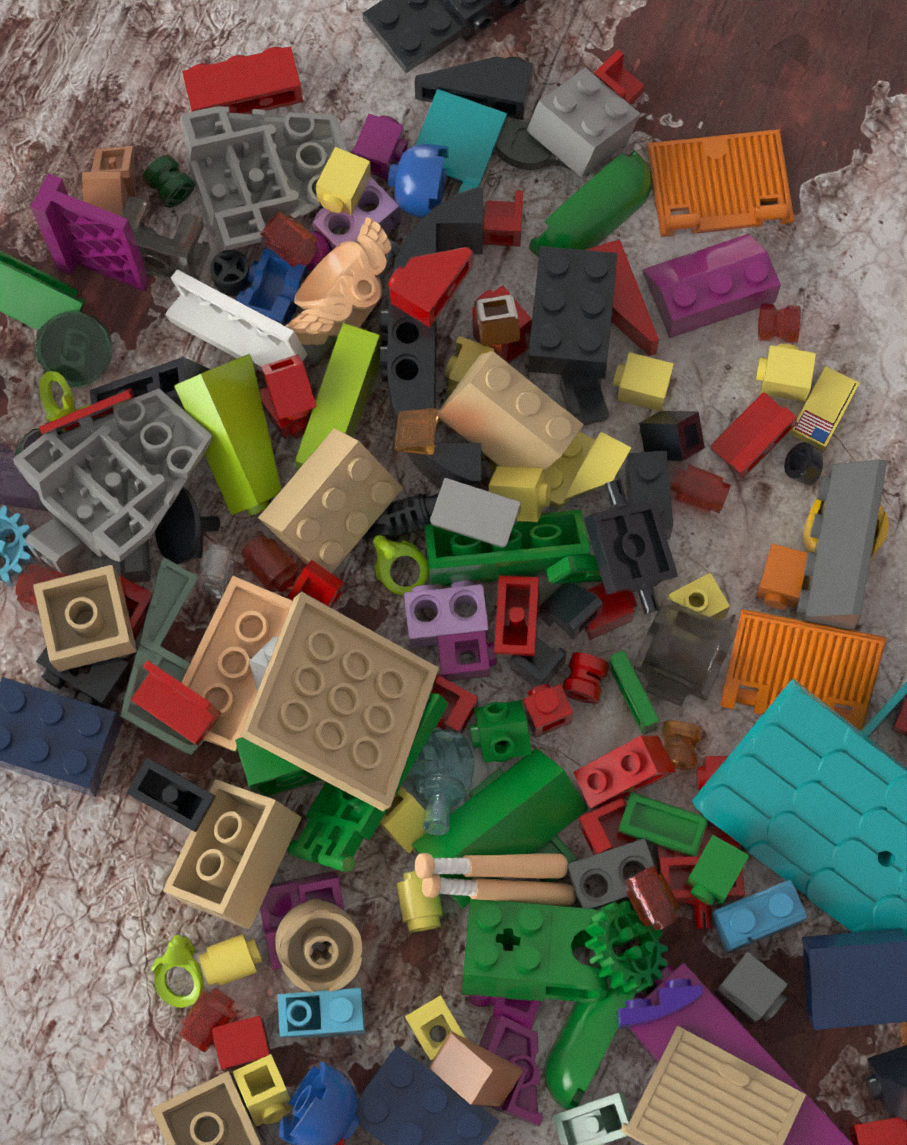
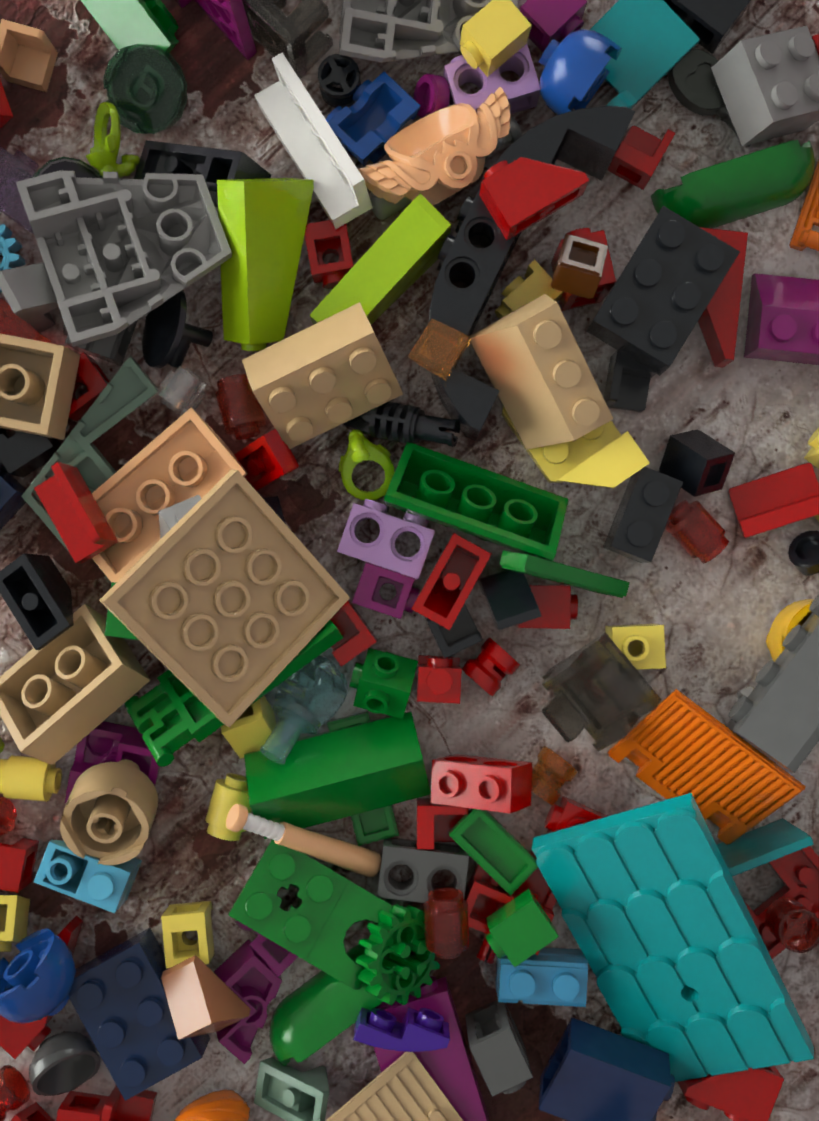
camera: 20 degrees right, 15 degrees up
red piece [39,388,135,434] -> none
clear red brick [260,211,318,267] -> none
red brick [261,354,317,420] -> none
light nougat piece [415,853,568,879] -> none
light grey panel [430,478,521,548] -> none
light yellow brick [488,466,551,522] -> none
black plate [584,479,678,615] -> none
green tile [609,650,659,735] -> none
light yellow brick [613,352,674,411] -> none
orange brick [756,543,807,609] -> none

